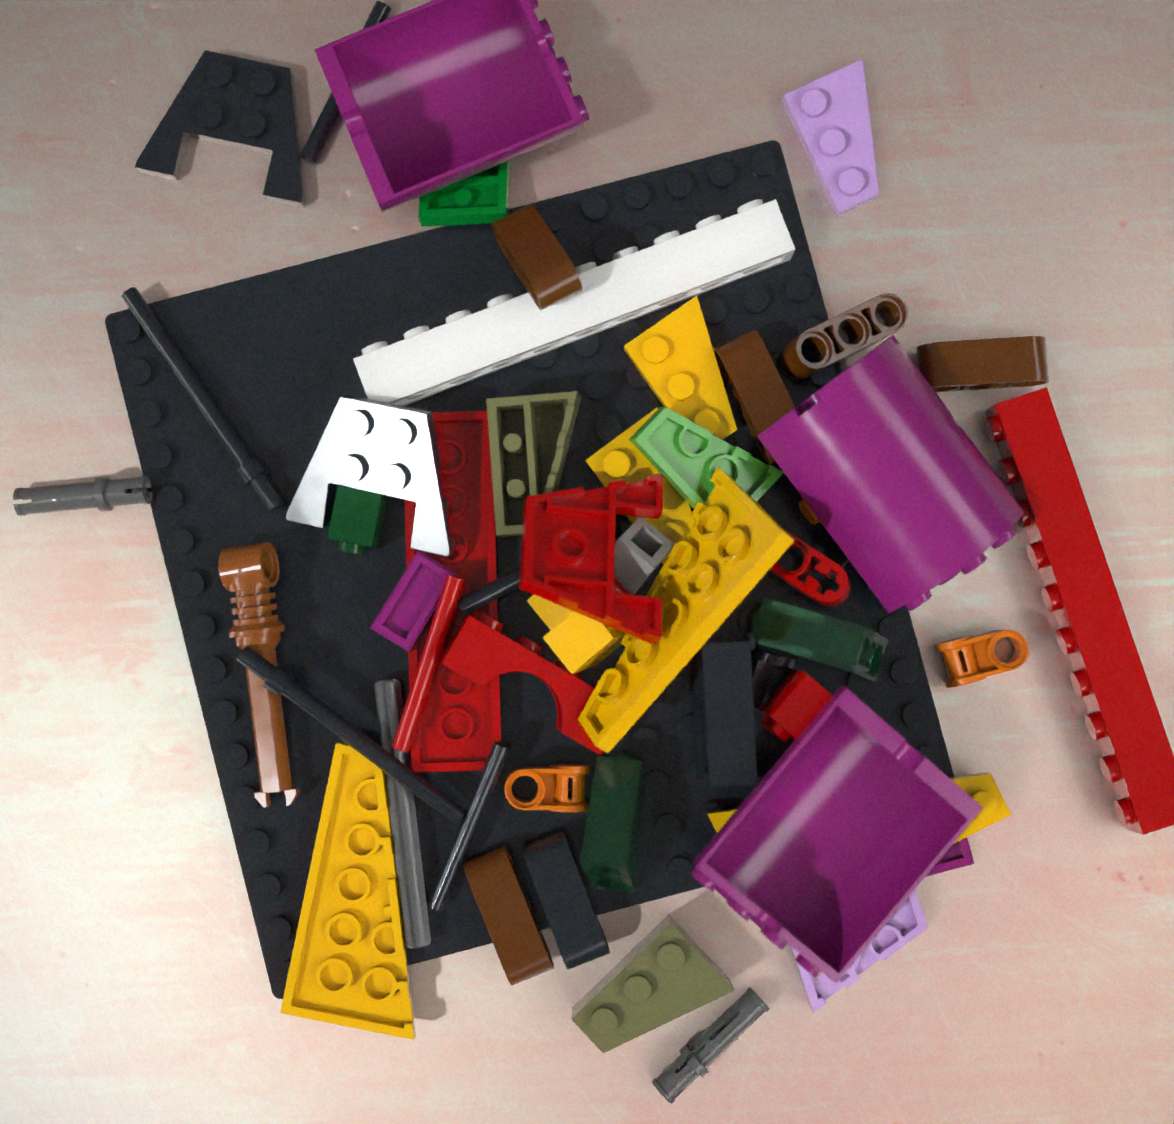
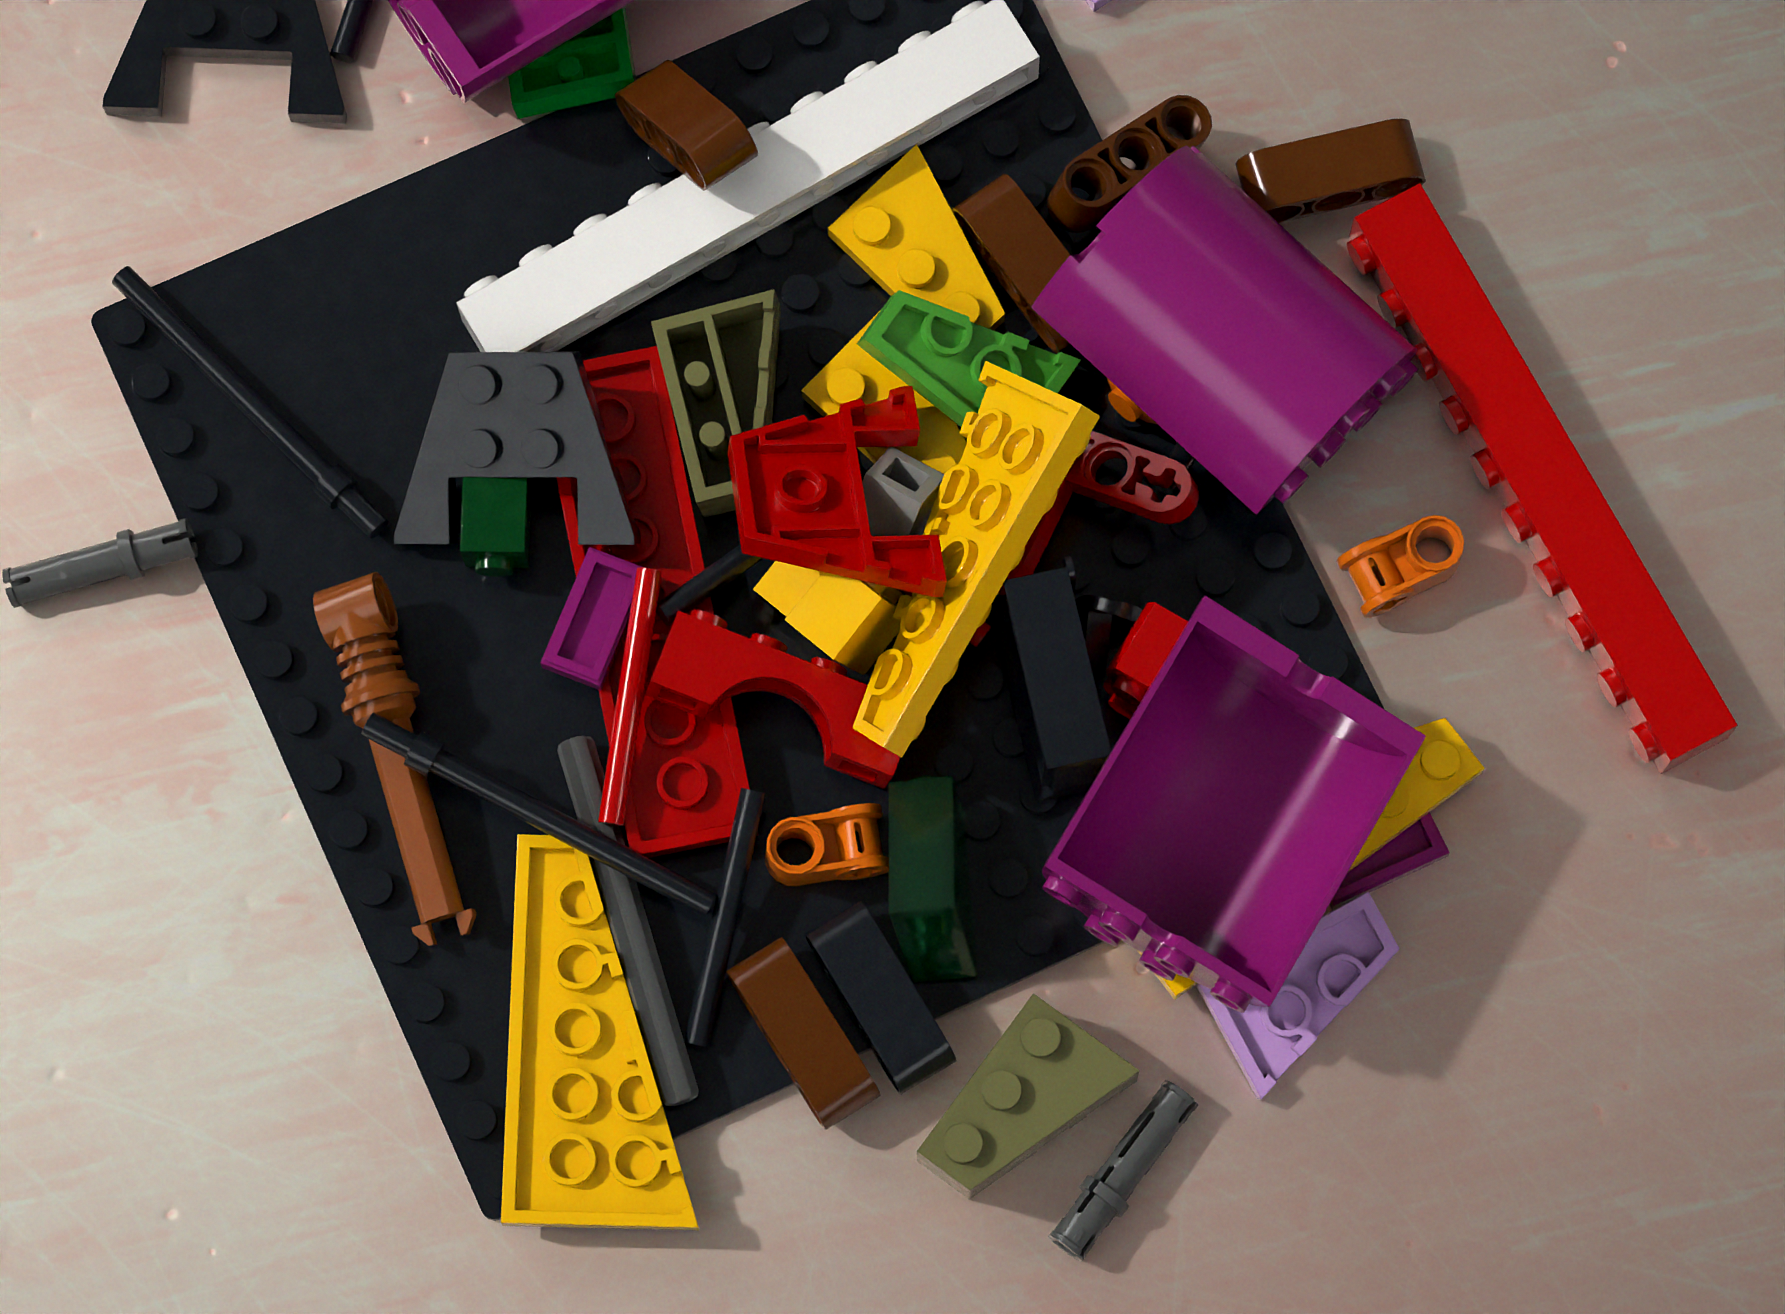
camera: 15 degrees left, 10 degrees down
clear green slope [750,598,888,682] -> none

